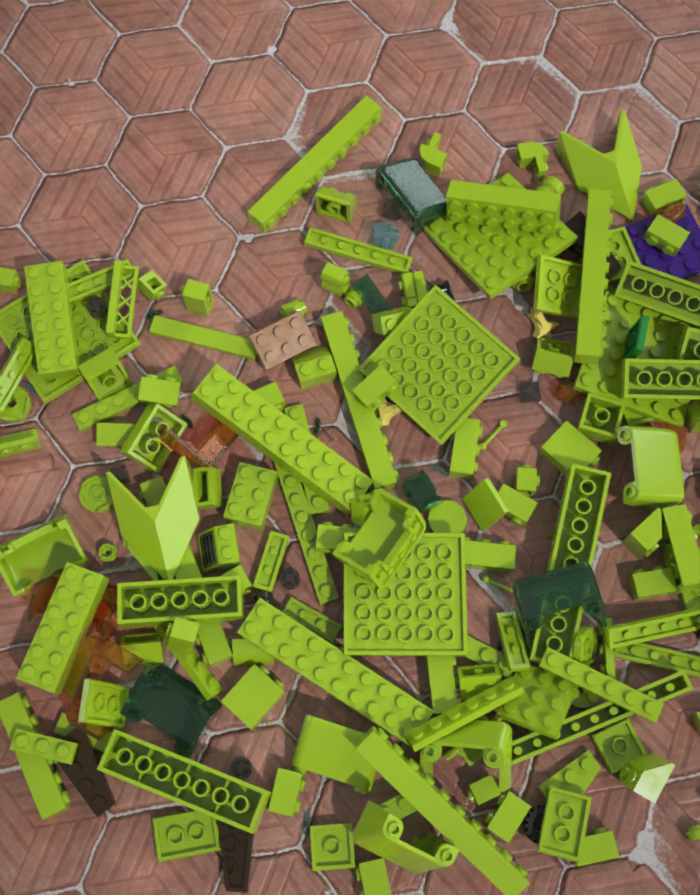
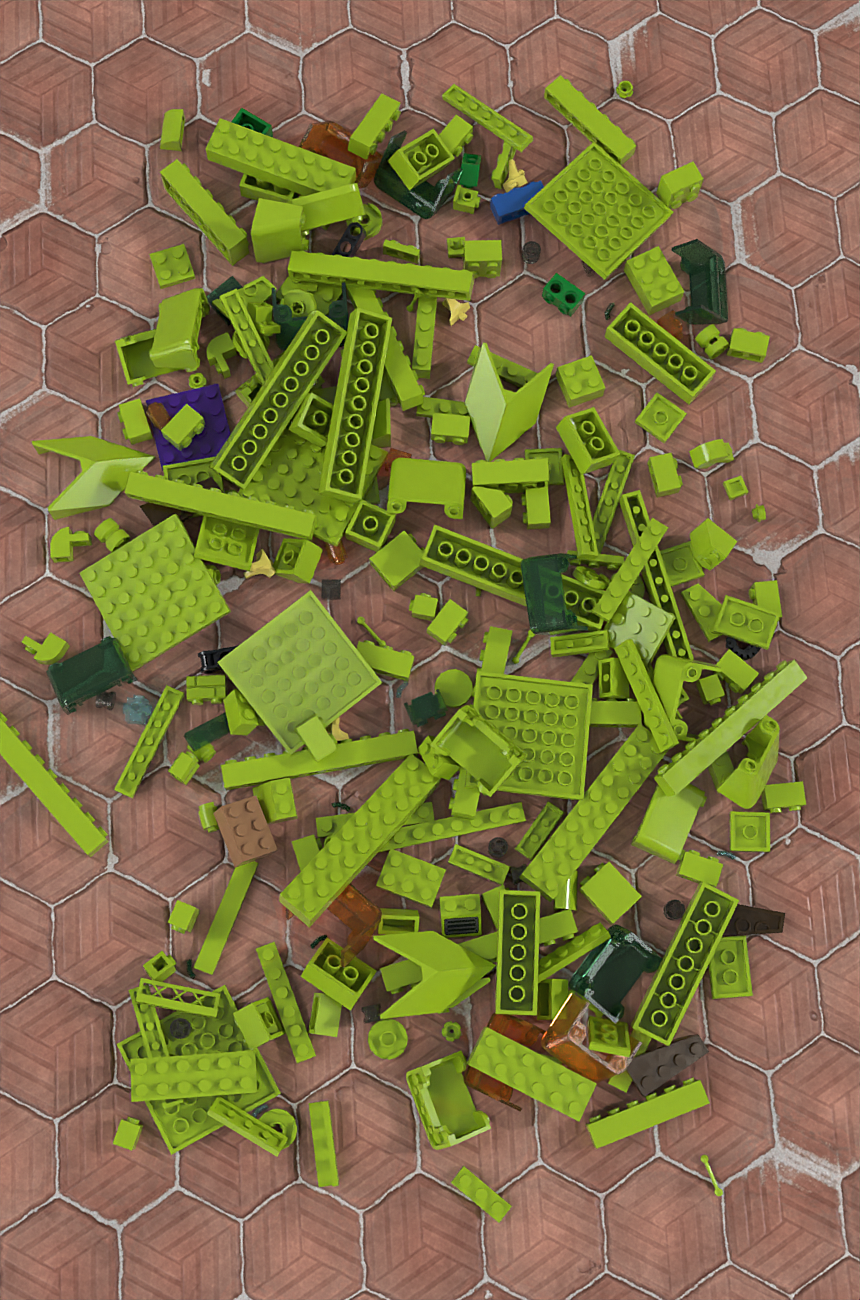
camera: 90 degrees left, 5 degrees up
lime plate [10,728,78,765] -> none
lime brick [138,374,181,409] -> none
lime brick [164,617,200,656] -> none
lime slope [315,187,357,224] -> none
lime brick [446,180,561,235] -> none
lime tile [462,478,509,531] -> none
green tile [623,315,649,359] -> none

